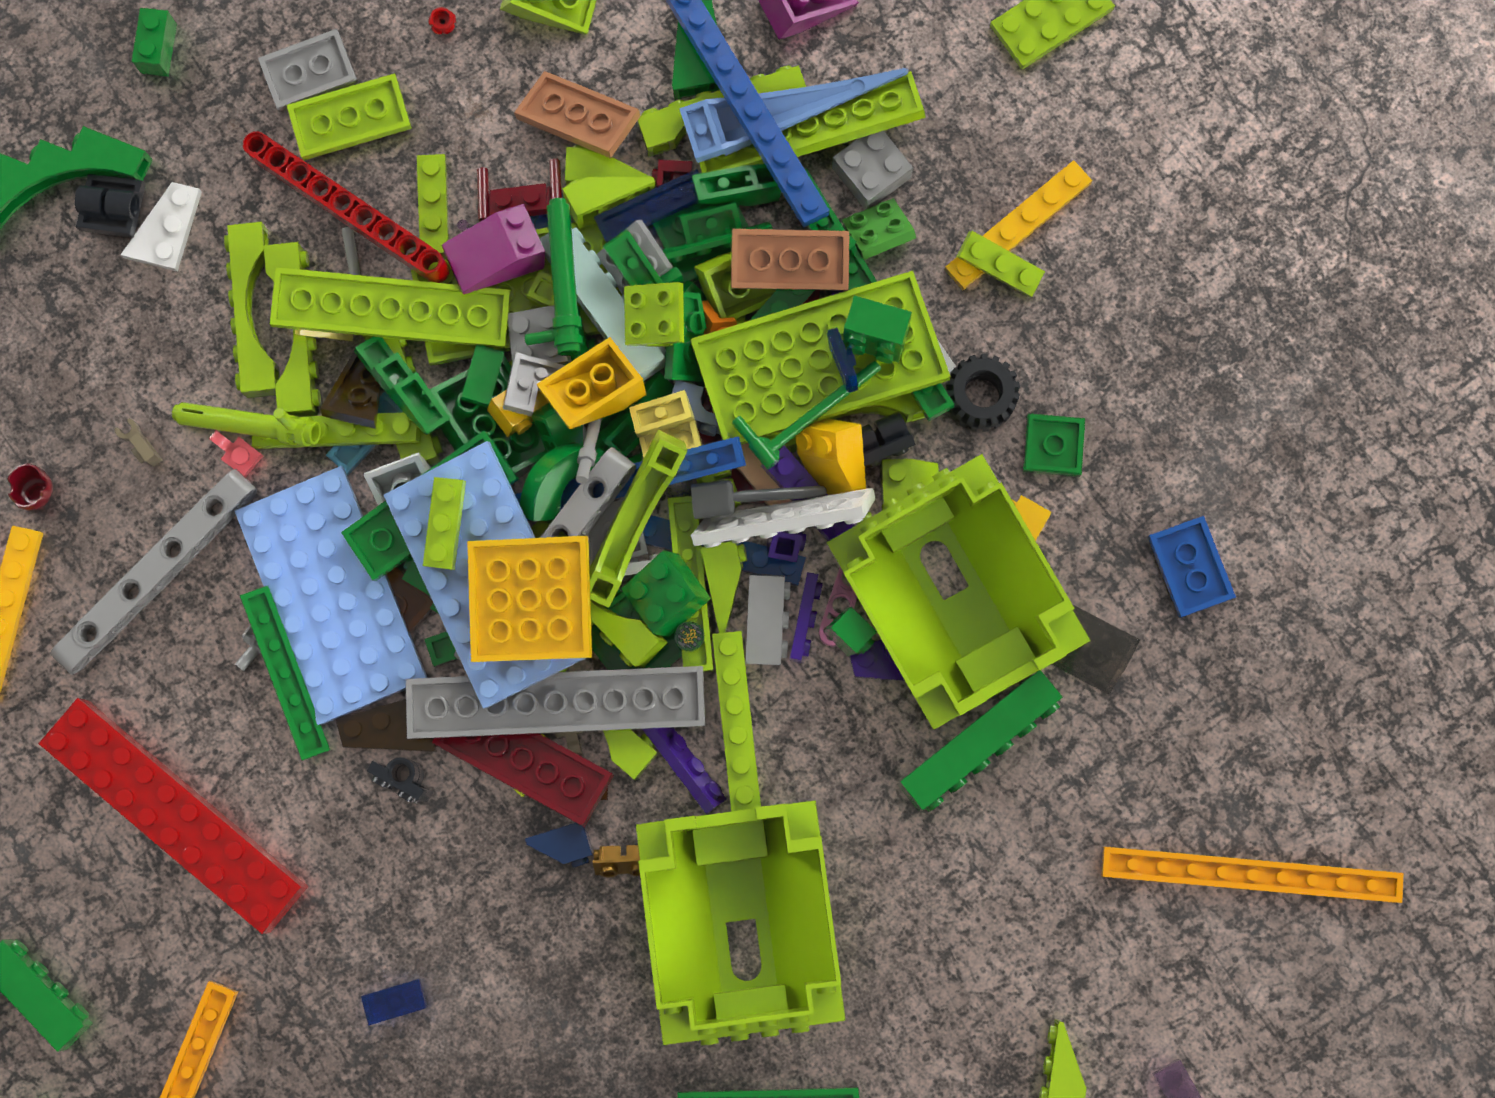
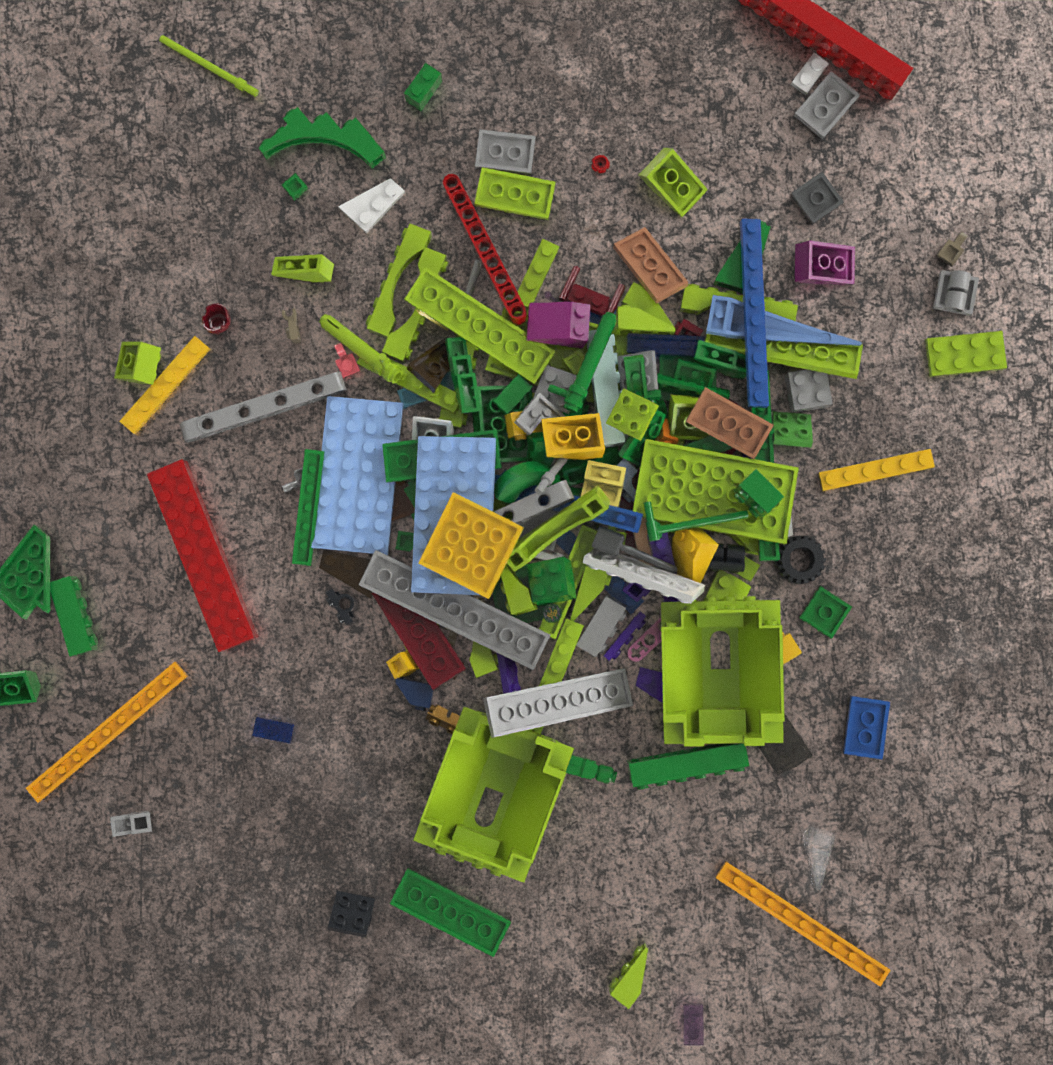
camera: 25 degrees right, 5 degrees up
black plate [75,174,146,238] -> none
lime plate [423,477,466,570] -> none
green brick [823,607,877,656] -> none
clear blue plate [827,327,859,393] -> none
lime plate [956,231,1045,297] -> none
none -> lime slope [271,254,334,282]
none -> green tile [281,173,309,201]
none -> yellow brick [386,651,419,679]
none -> light grey plate [483,668,633,738]
none -> green piece [566,754,617,784]
none -> lime tile [735,556,760,582]
none -> clear slope [803,825,836,891]

